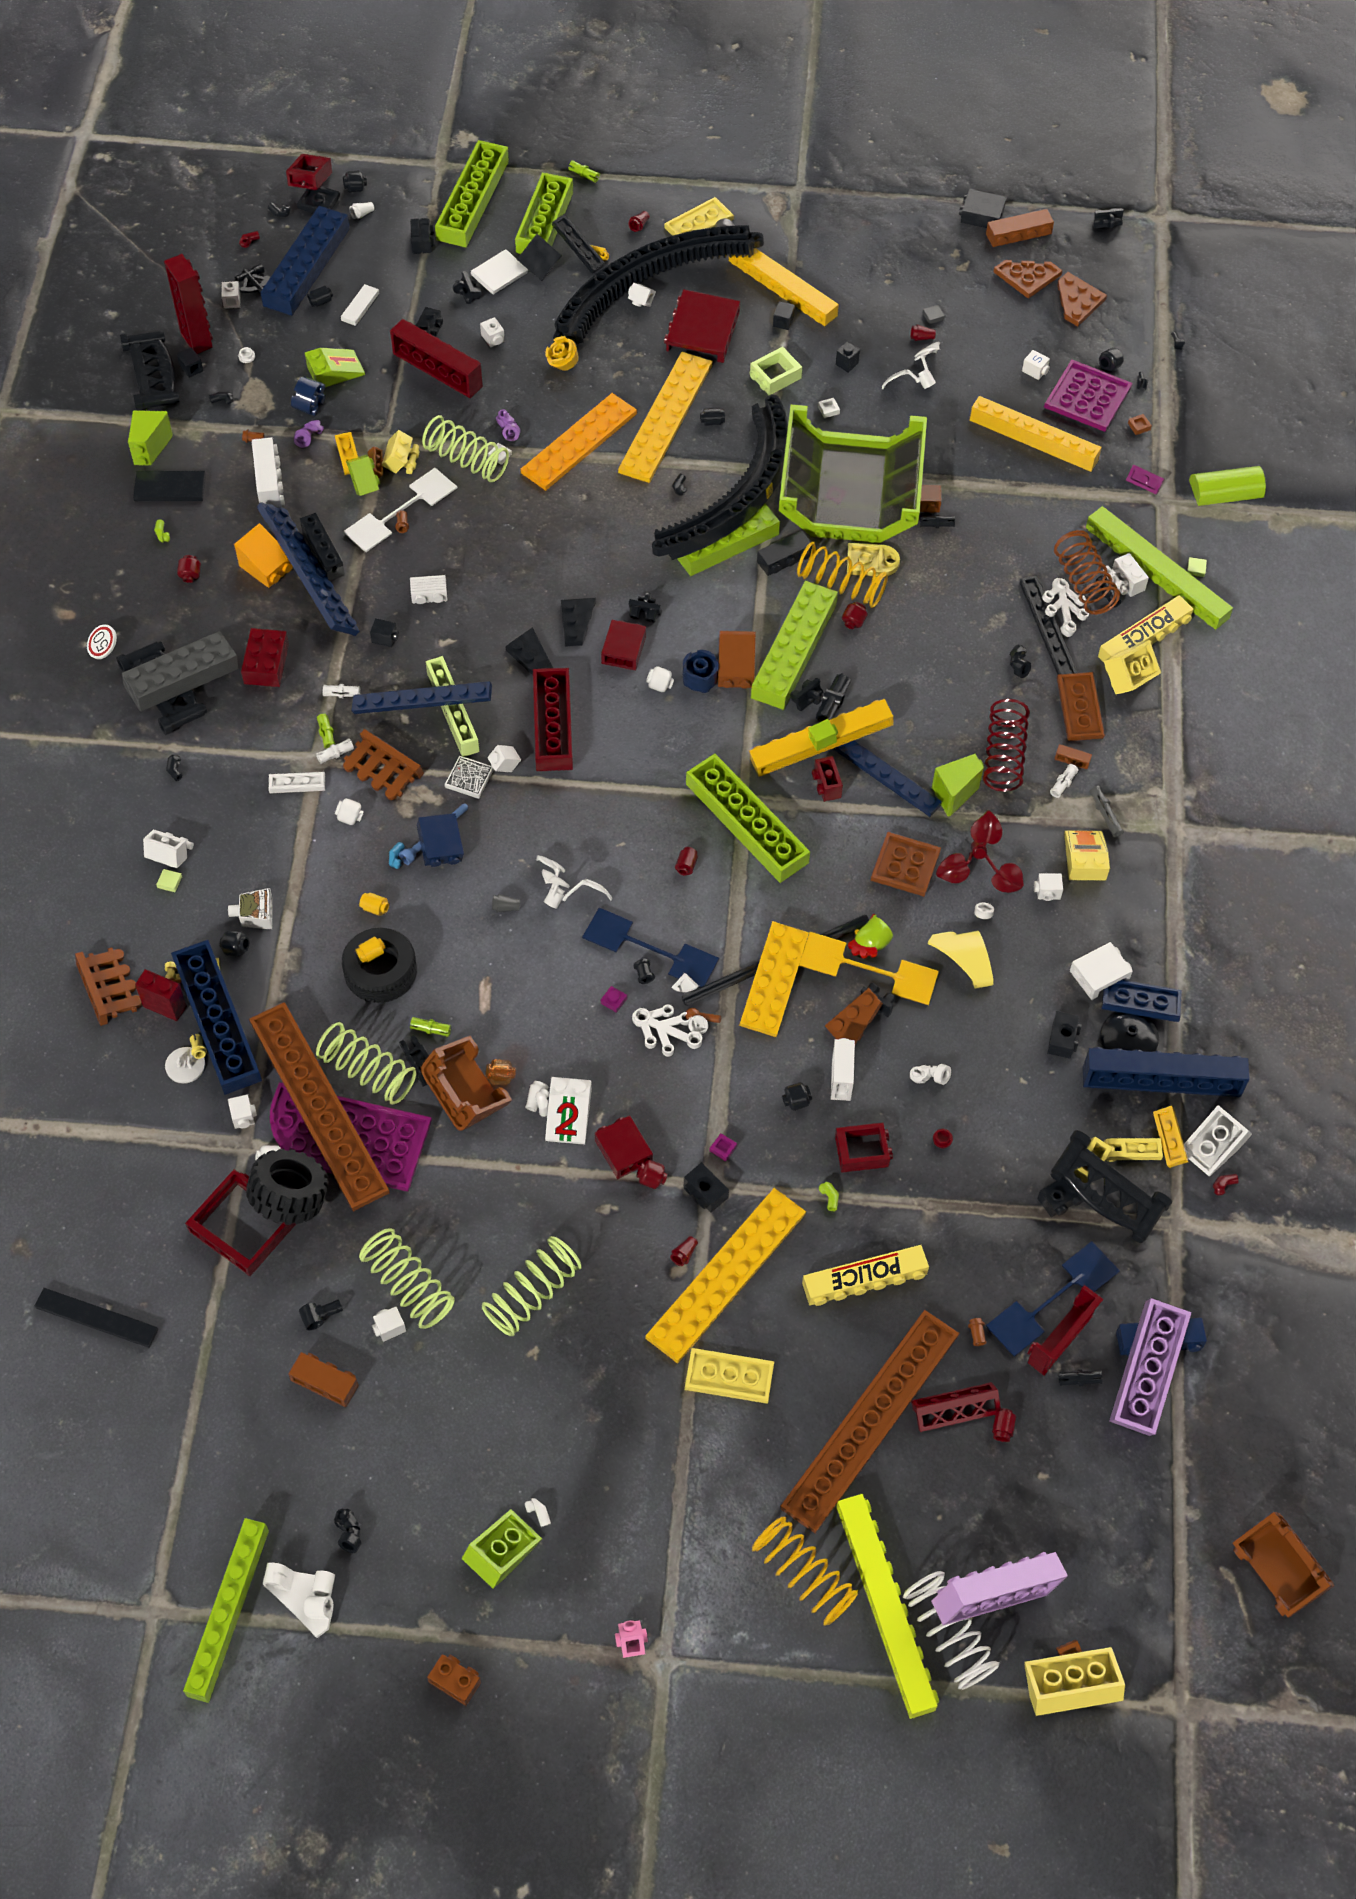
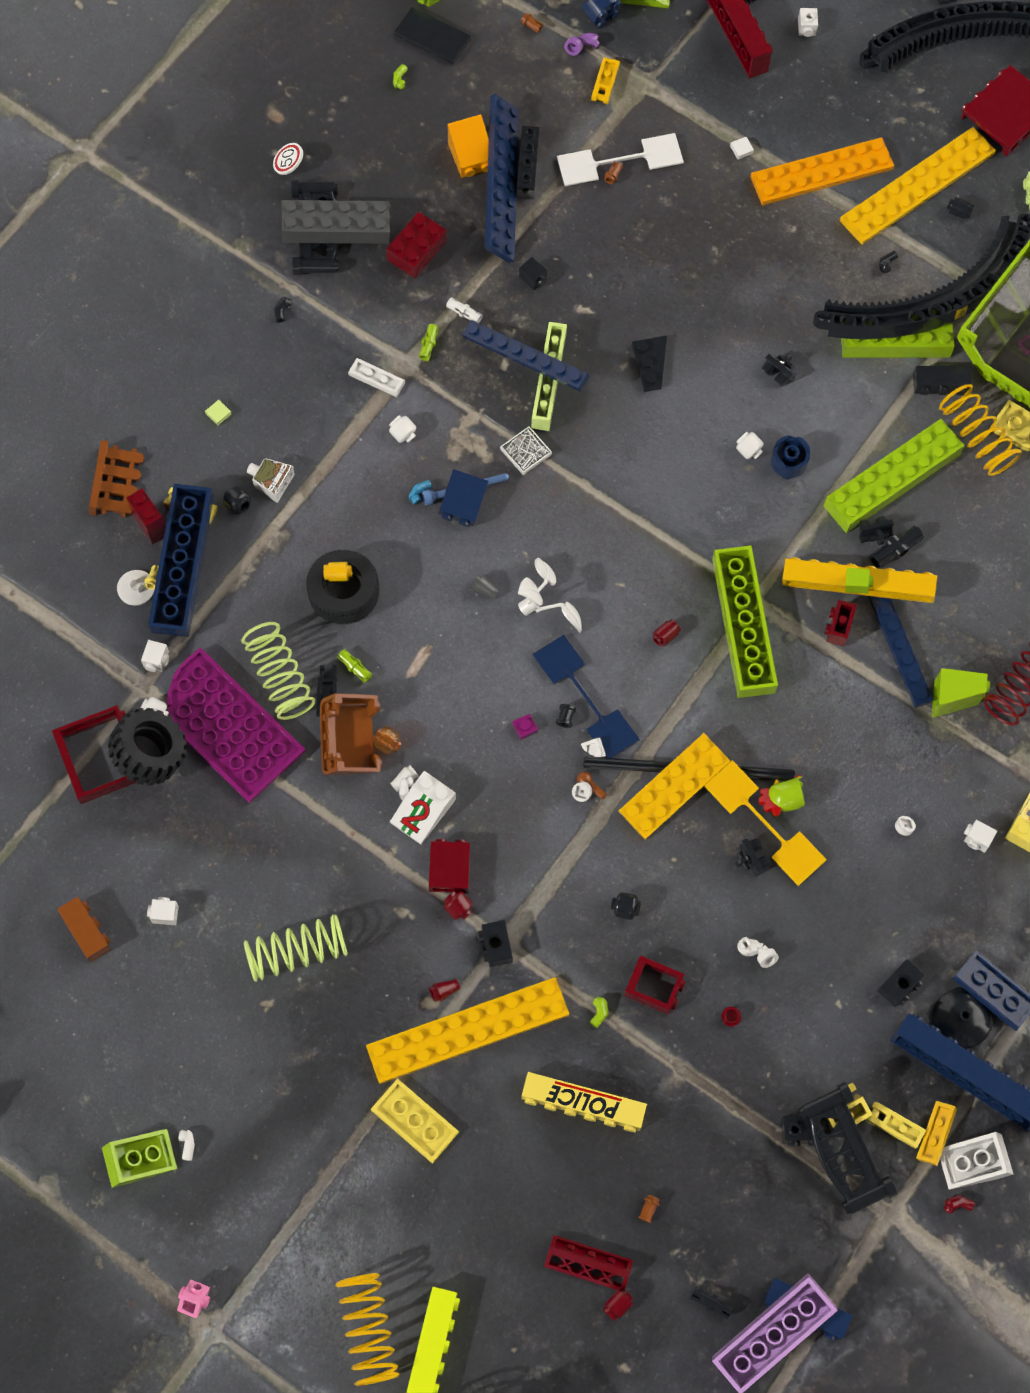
camera: 30 degrees right, 10 degrees up
white brick [143,829,194,868] -> none
dark red head [177,555,201,583] -> none
dark orange plate [249,1002,390,1211] -> none
white brick [252,437,285,508] -> none
black pin [299,1299,343,1331] -> none
white pin [316,739,354,764] -> none
black arm [334,1508,362,1553] -> none
dark orange fence [343,729,424,800] -> none
lime brick [346,455,380,496] -> none
yellow brick [359,893,389,916] -> none
yellowish green piece [359,1228,455,1329] -> none
dark orange piece [368,446,383,478] -> none
light yellow brick [382,430,420,474] -> none
white brick [410,575,447,604] -> none
yellowish green piece [422,415,509,482] -> none
dark orange brick [427,1654,481,1706] -> none
white brick [487,745,521,772] -> none
medium lavender arm [496,409,520,441] -> none
dark red brick [533,668,573,771] -> none
yellow cone [545,336,578,371] -> none
black wing [561,598,596,647] -> none
dark red brick [601,620,646,671] -> none
white brick [628,283,656,307] -> none
white plant [632,1004,702,1057] -> none
magenta plate [709,1133,737,1161] -> none
dark orange slope [718,631,756,689] -> none
dark orange plate [780,1310,959,1534] -> none
dark orange wing [825,988,883,1045] -> none
white window [831,1038,855,1101] -> none
dark red head [842,602,868,630] -> none
dark orange plate [871,832,941,897] -> none
light yellow panel [928,931,993,988] -> none
dark red plant [936,810,1024,893] -> none
dark blue hinge [986,1241,1120,1357] -> none
dark red piece [1027,1285,1104,1375] -> none
white panel [1070,942,1133,1000] -> none

